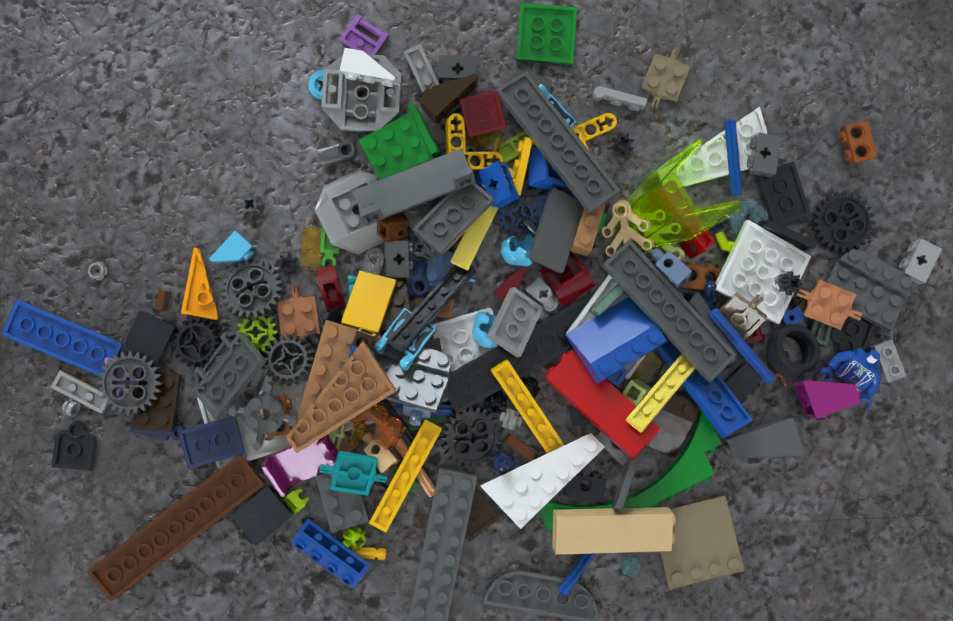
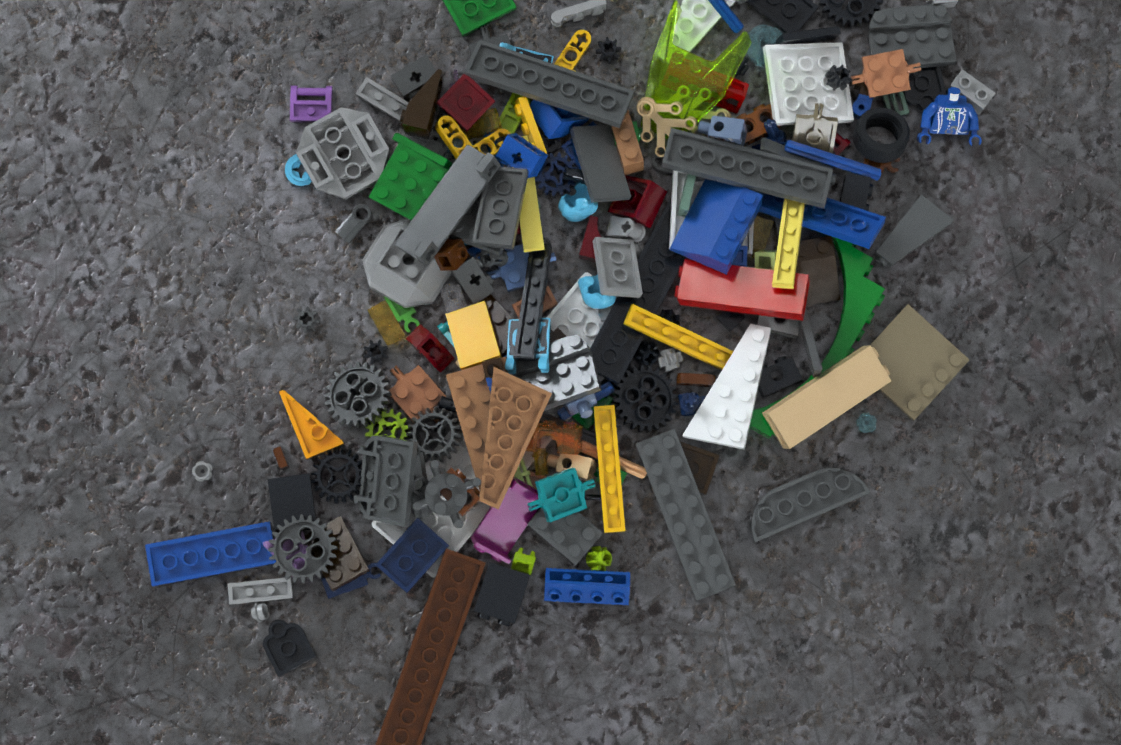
camera: 35 degrees left, 5 degrees down
medium azure slope [209,231,255,263] -> none
black tile [326,306,343,324] -> none
white slope [340,48,400,87] -> none
yellow axle [349,547,387,560] -> none
dark blue axle [407,260,435,299] -> none
blue axle [558,553,596,596] -> none
neon yellow arm [715,231,735,253] -> none
magenta slope [793,380,861,419] -> none

